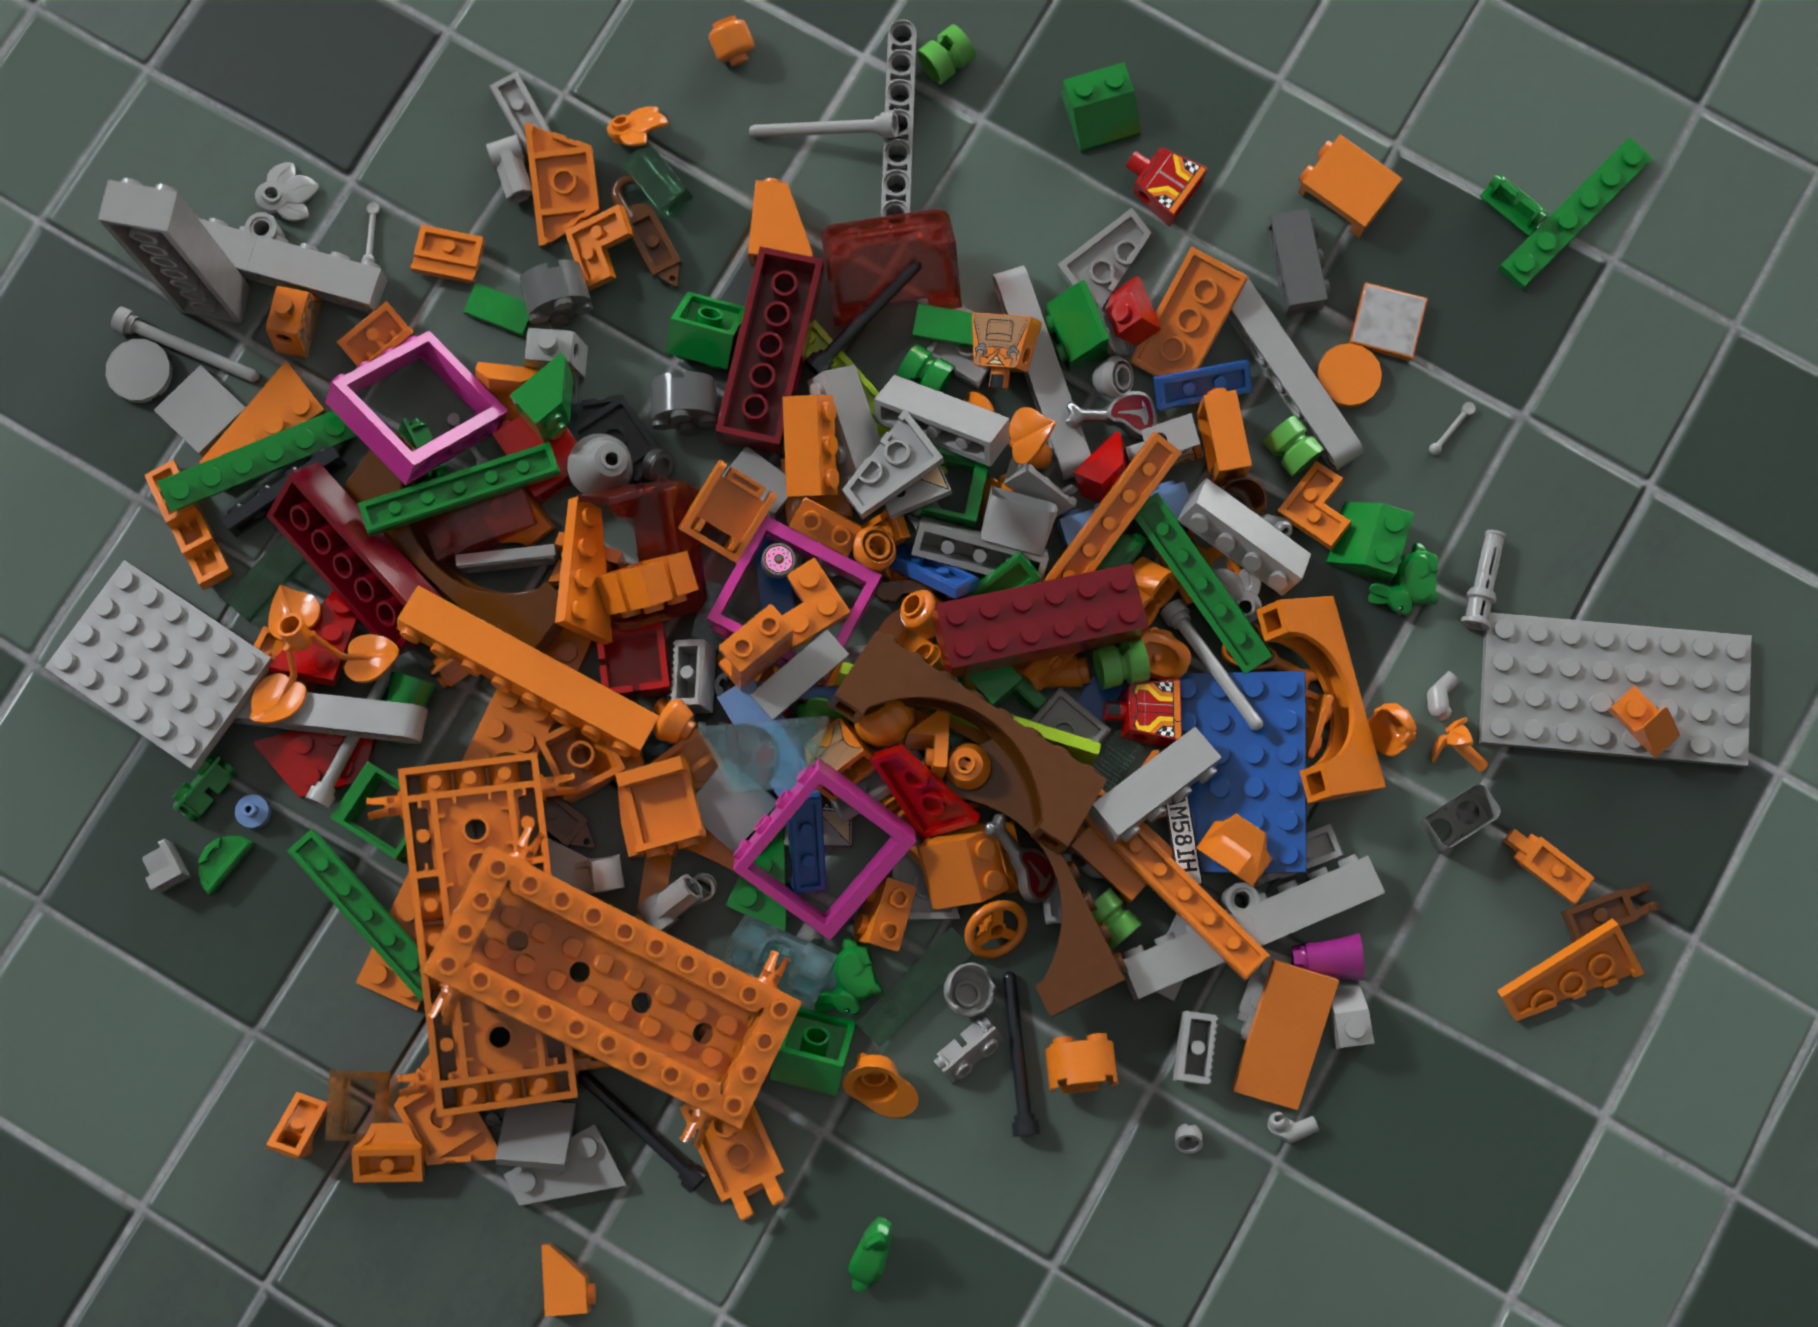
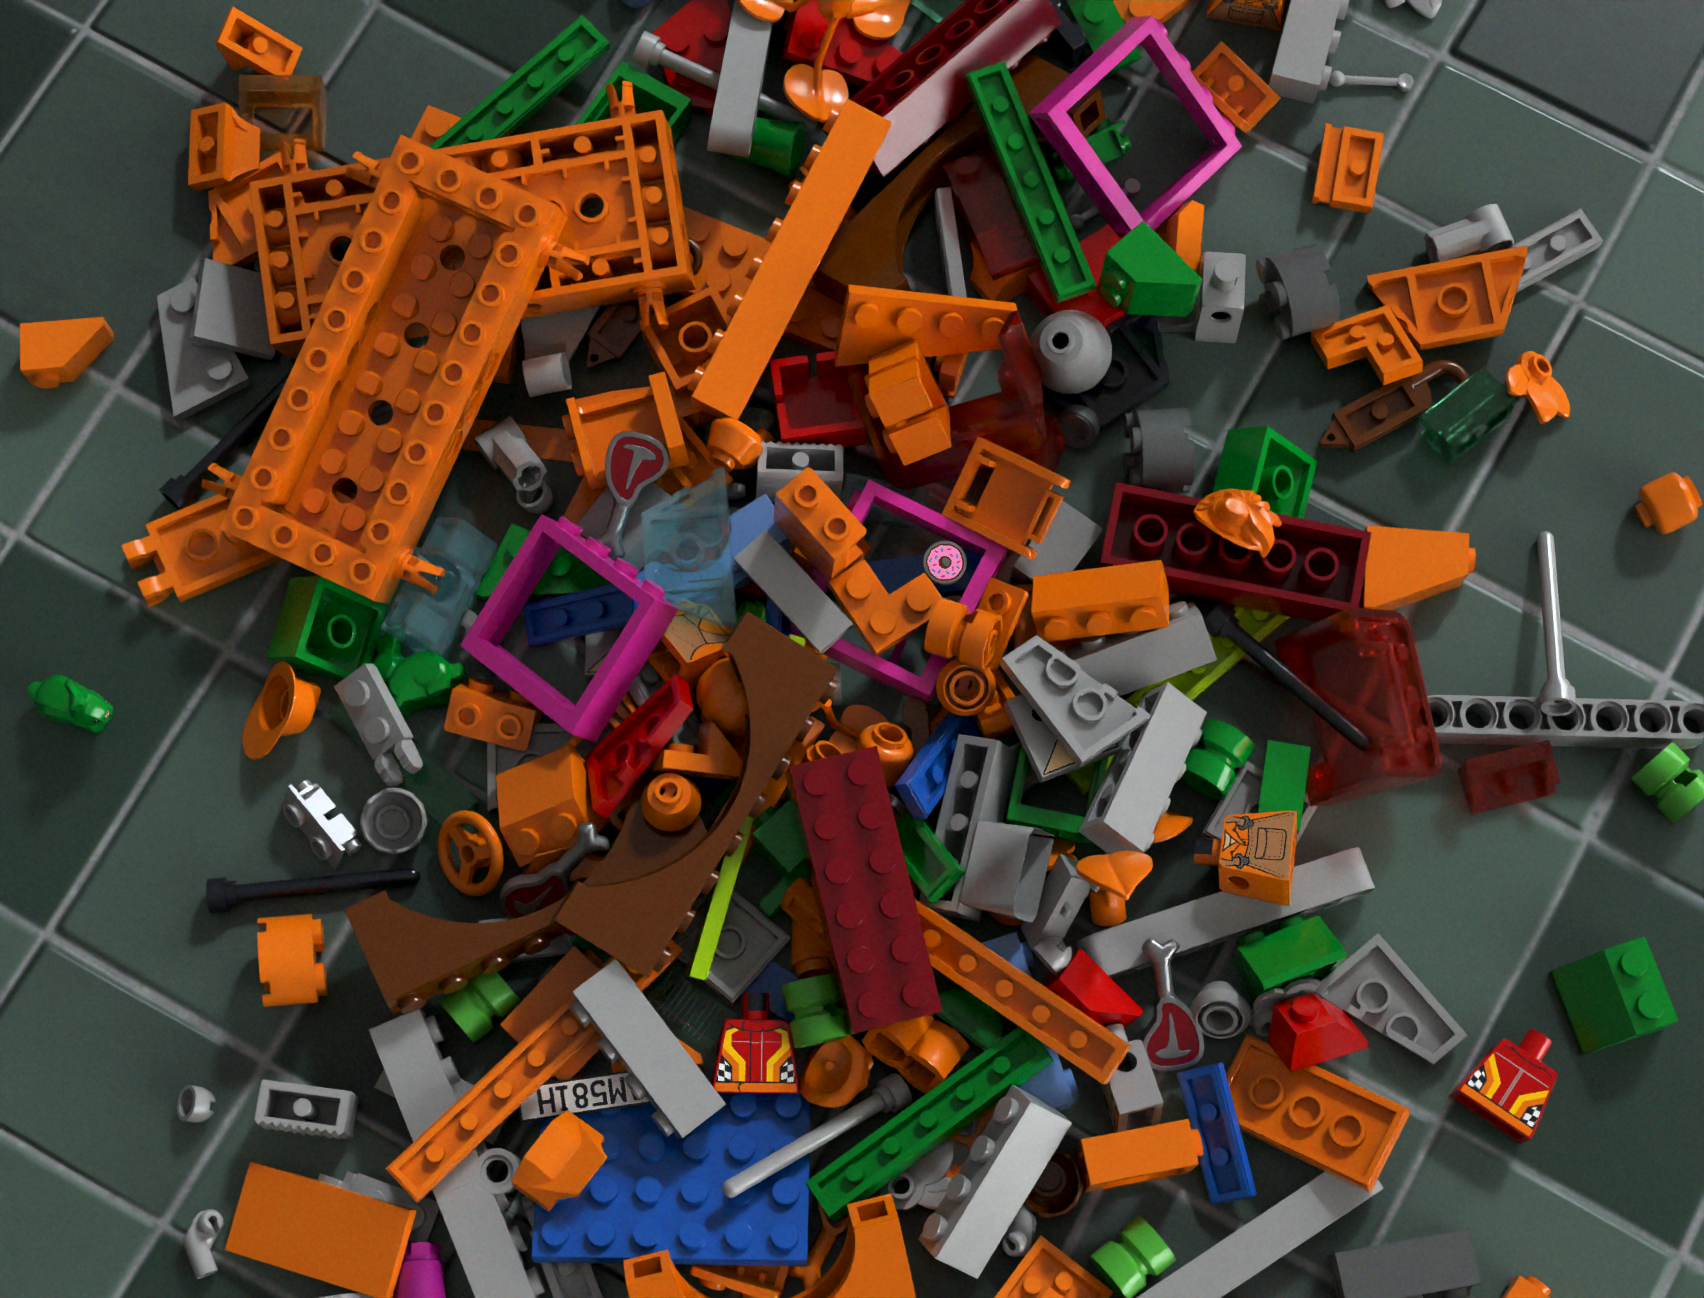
camera: 90 degrees right, 5 degrees down
green tile [463,283,530,338] -> none
none -> light grey hinge [334,664,423,788]
none -> piece [596,431,669,561]
none -> orange wheel [924,598,1003,670]
none -> light grey hinge [1032,935,1072,976]
none -> orange hat [1193,488,1282,558]
none -> clear red hinge [1457,740,1560,815]

